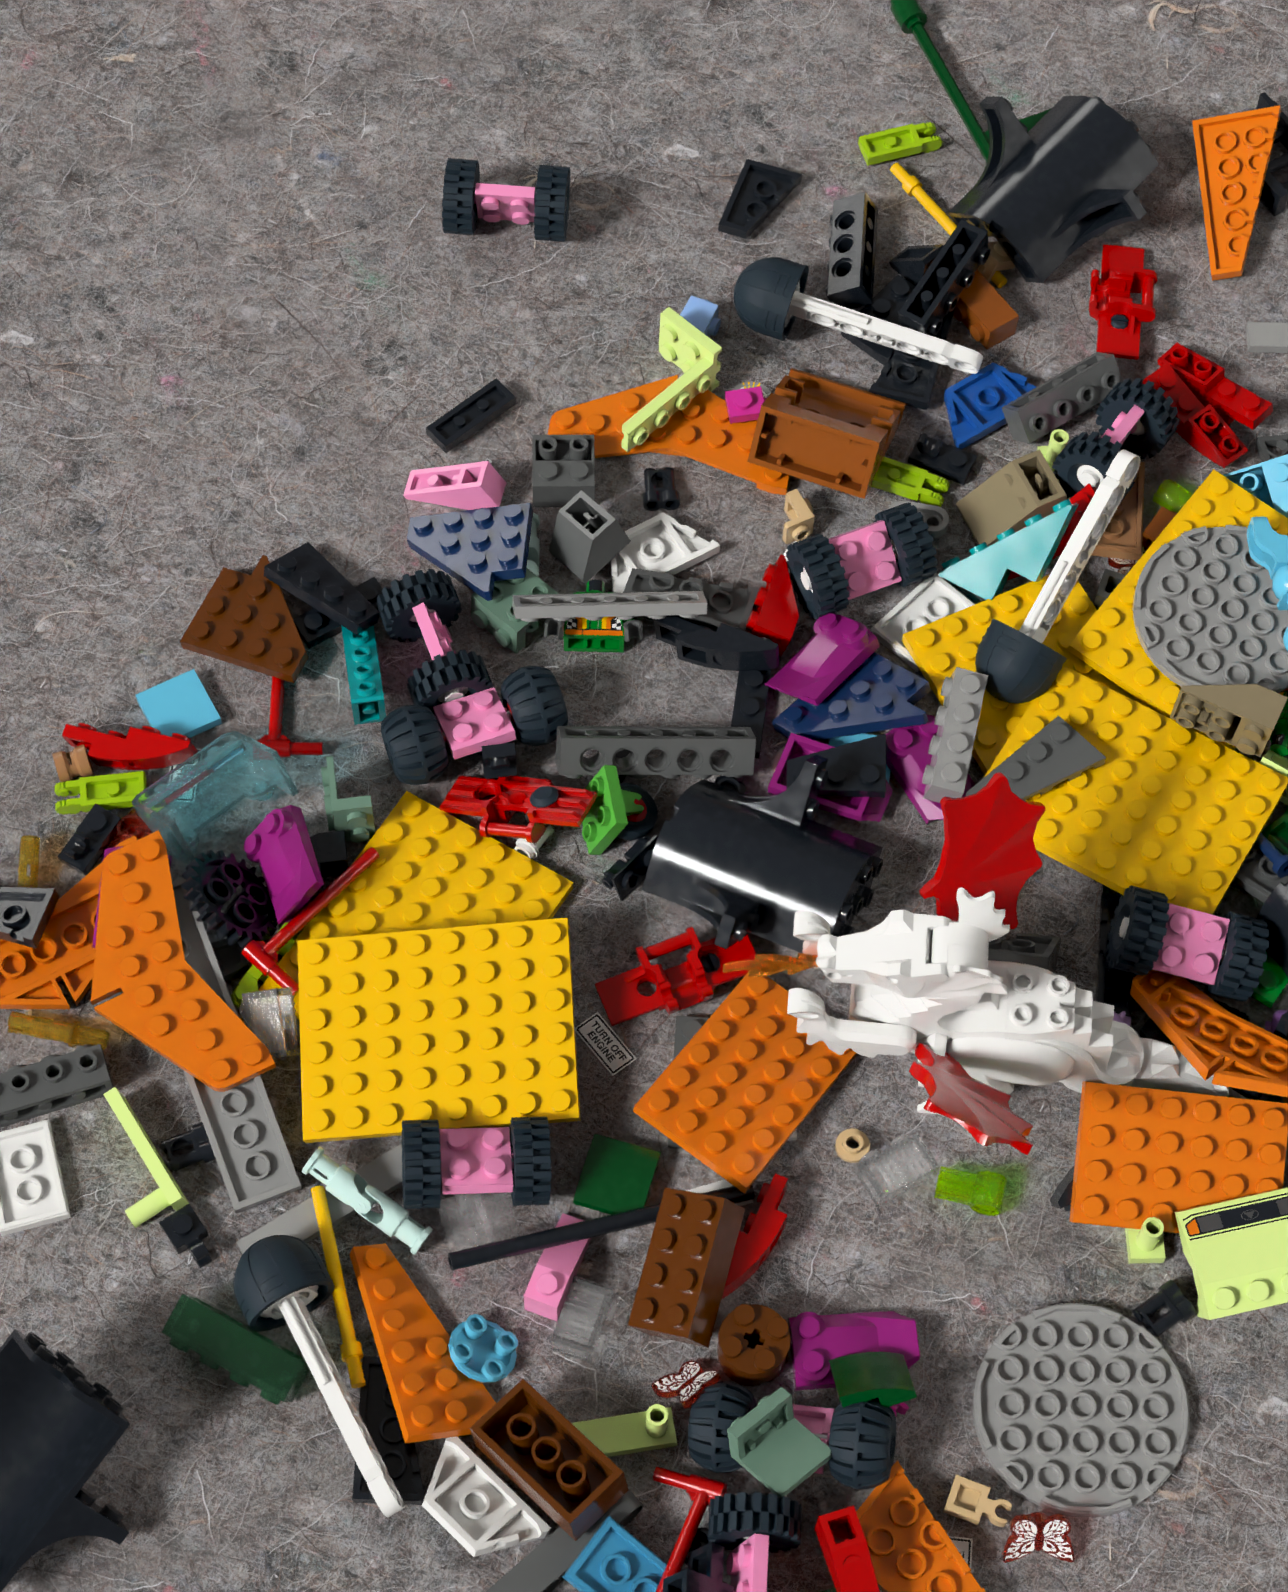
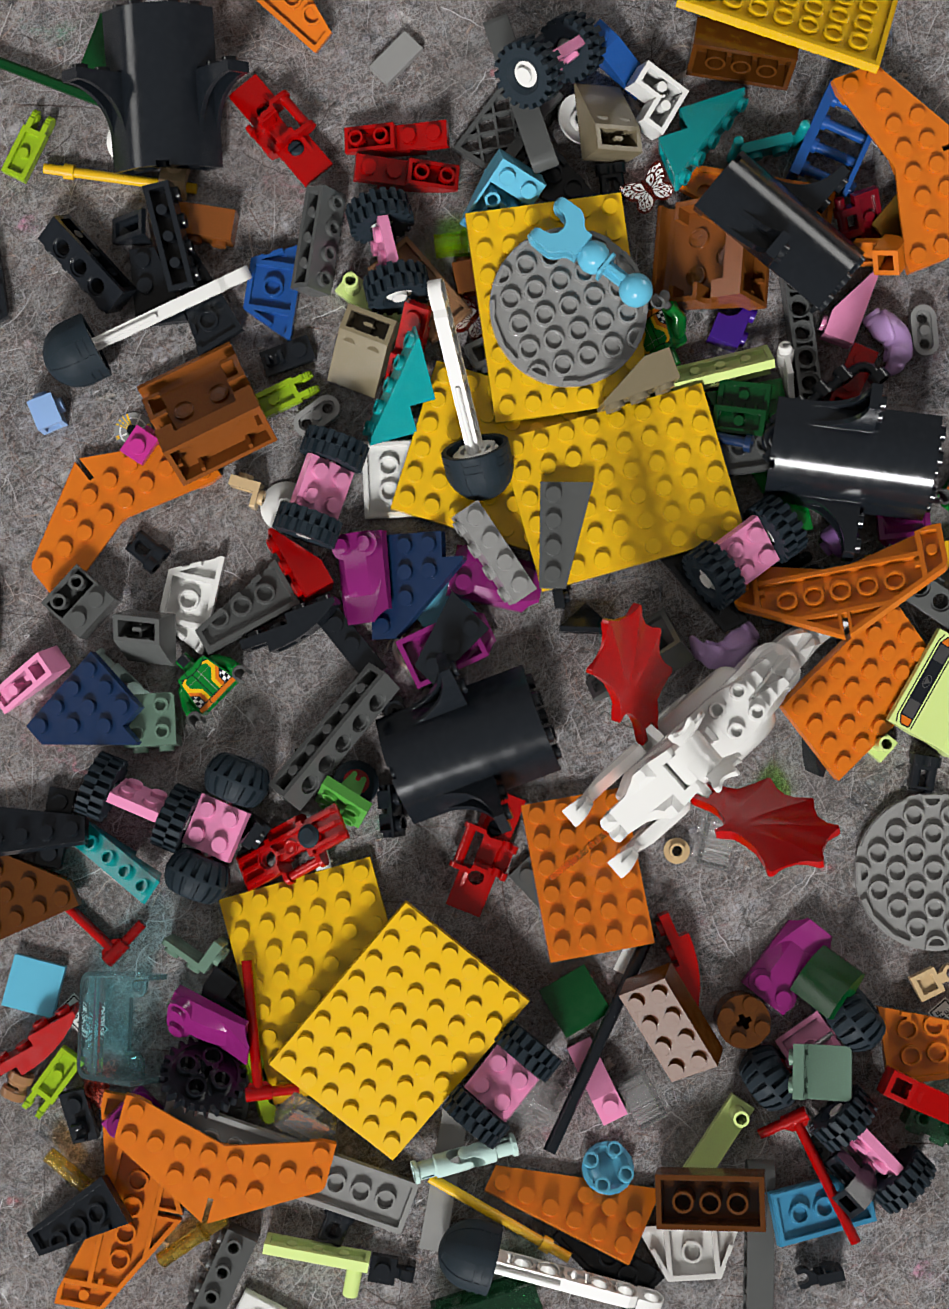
camera: 40 degrees left, 25 degrees up
light grey plate [512,591,707,622] -> none
white sticker [575,1012,637,1076] -> none
yellowish green bracket [621,307,722,452] -> none
clear red animal [651,1361,721,1409] -> none

